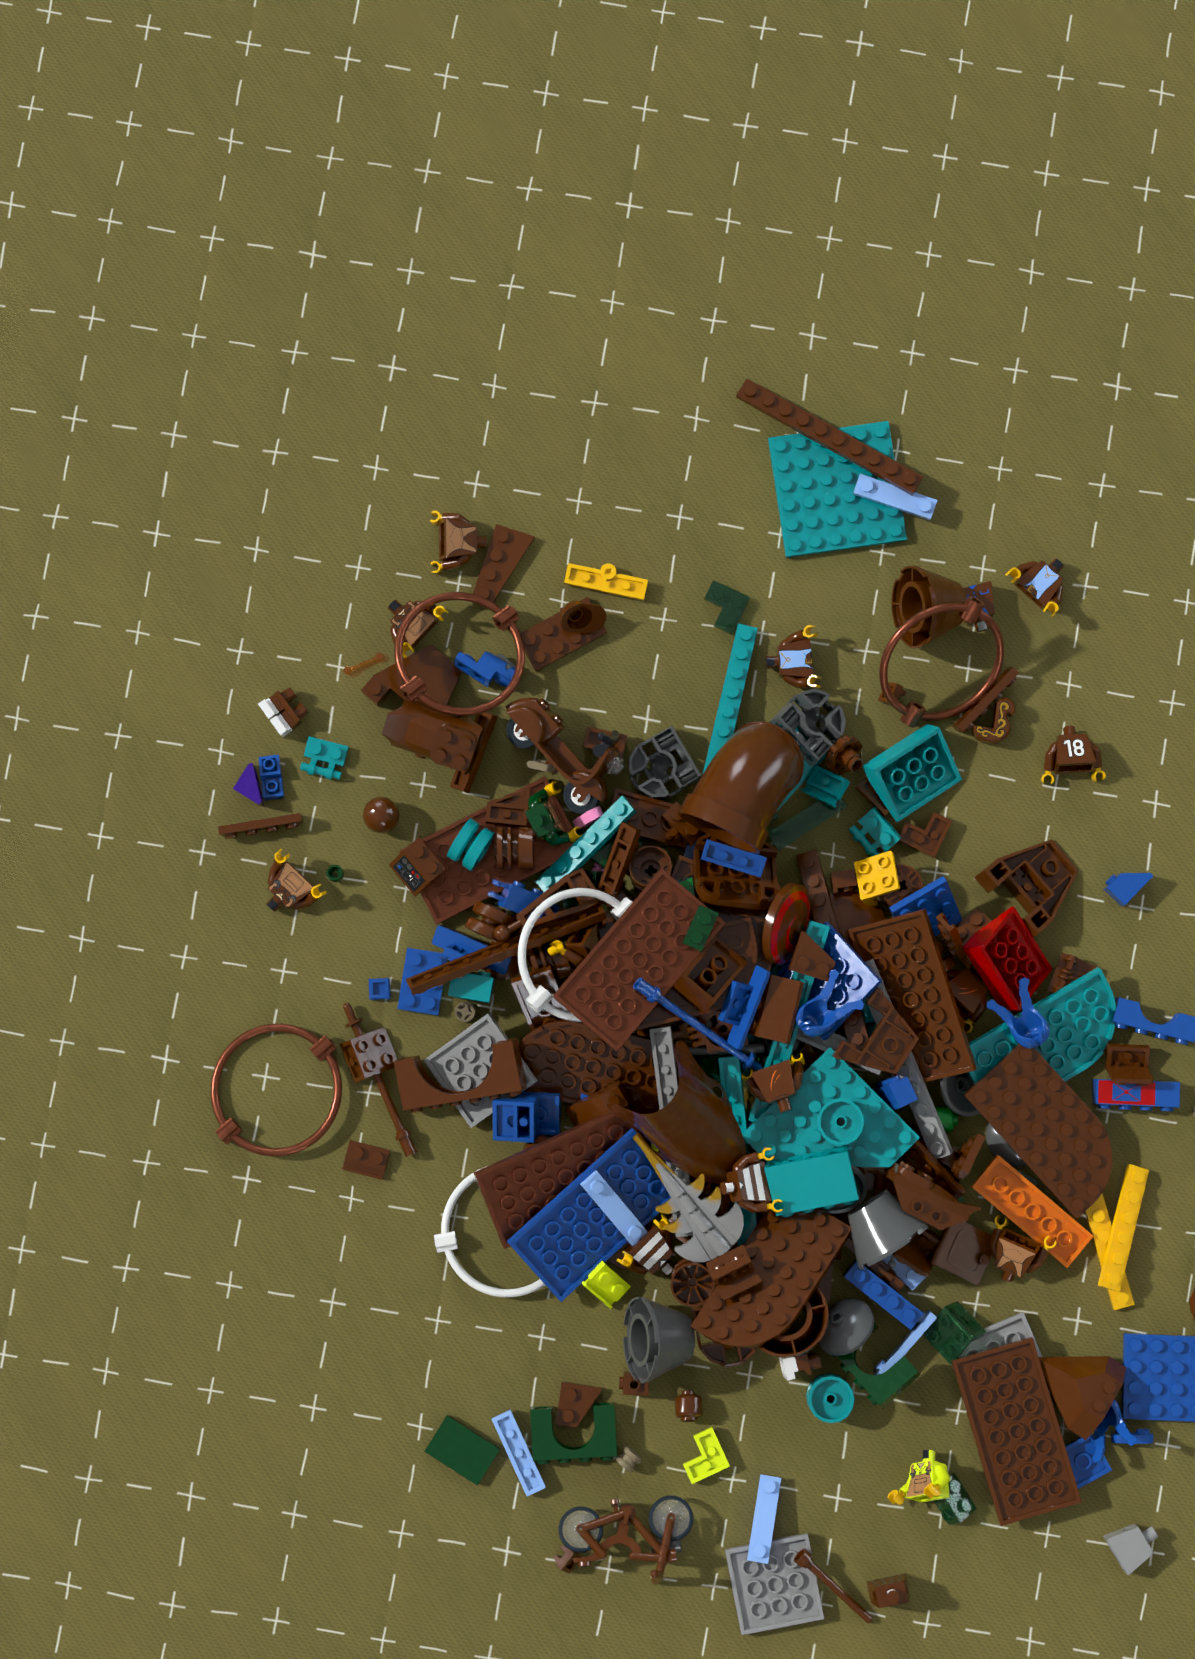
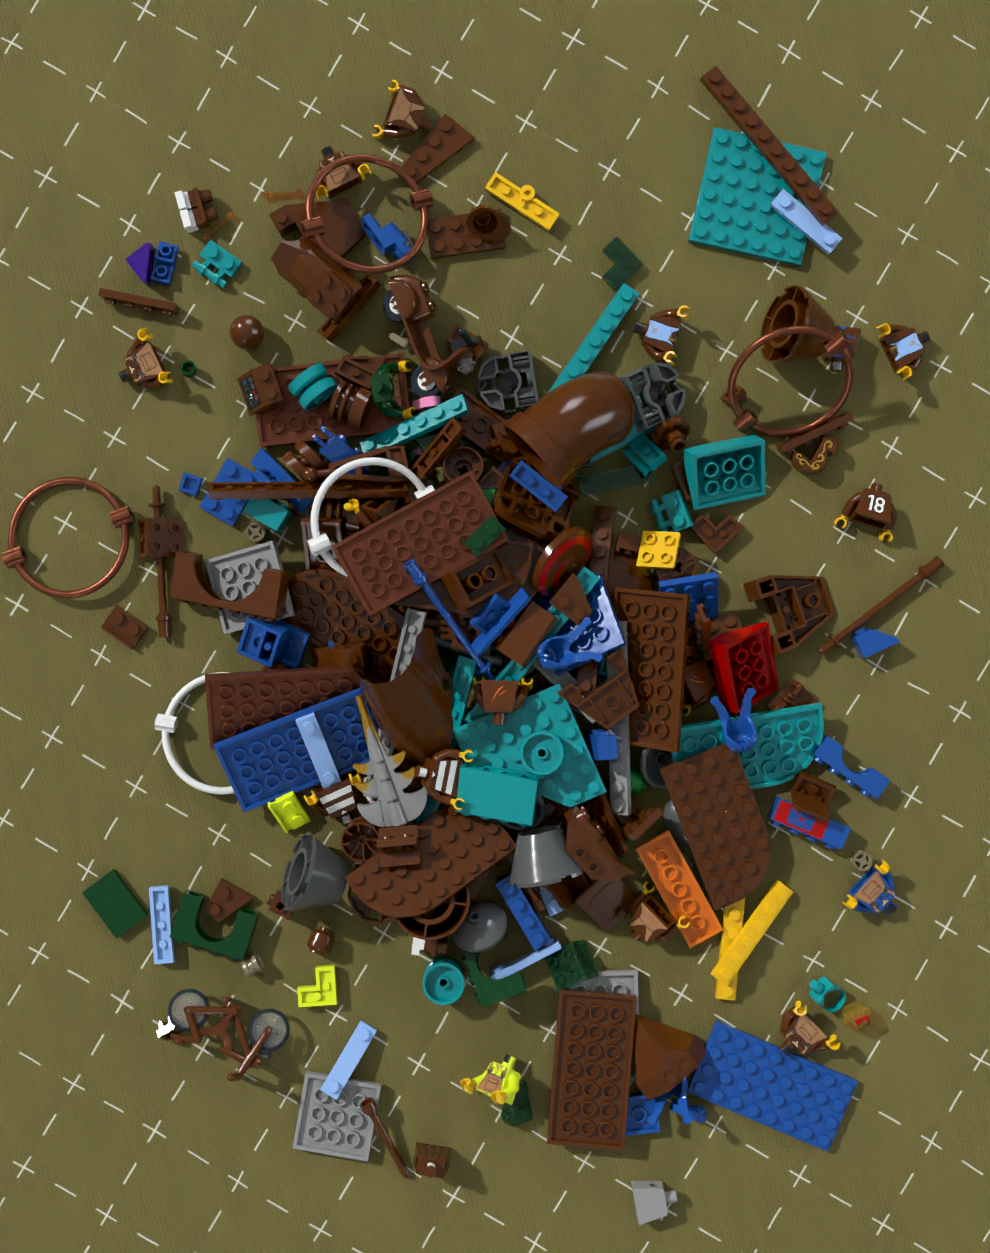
camera: 20 degrees right, 5 degrees up
none -> clear orange hinge [202,212,234,242]
none -> reddish brown bar [818,556,944,655]

